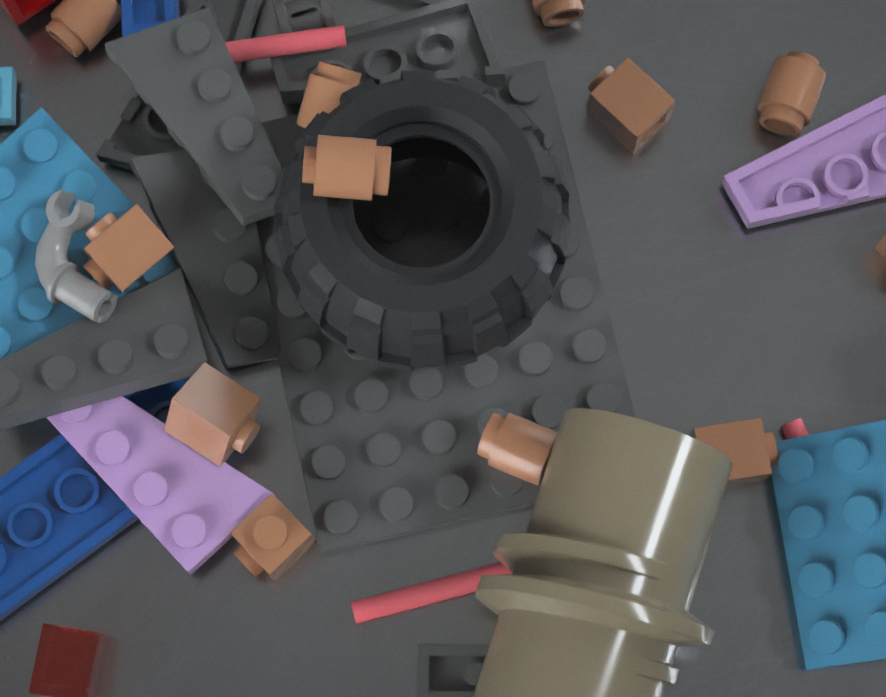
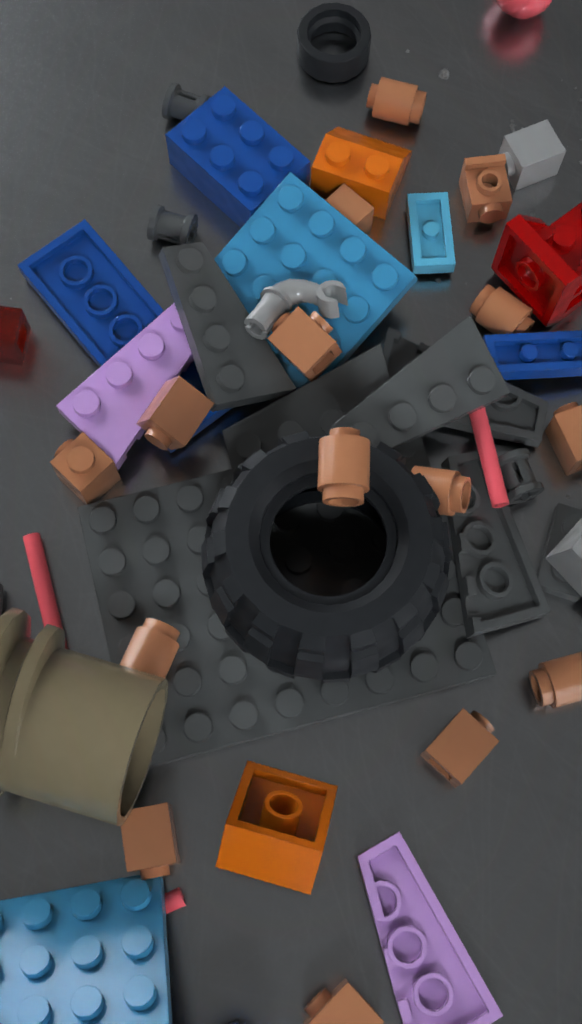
camera: 85 degrees right, 5 degrees down
nougat brick [758,51,826,137] -> none
none -> orange slope [215,760,338,895]

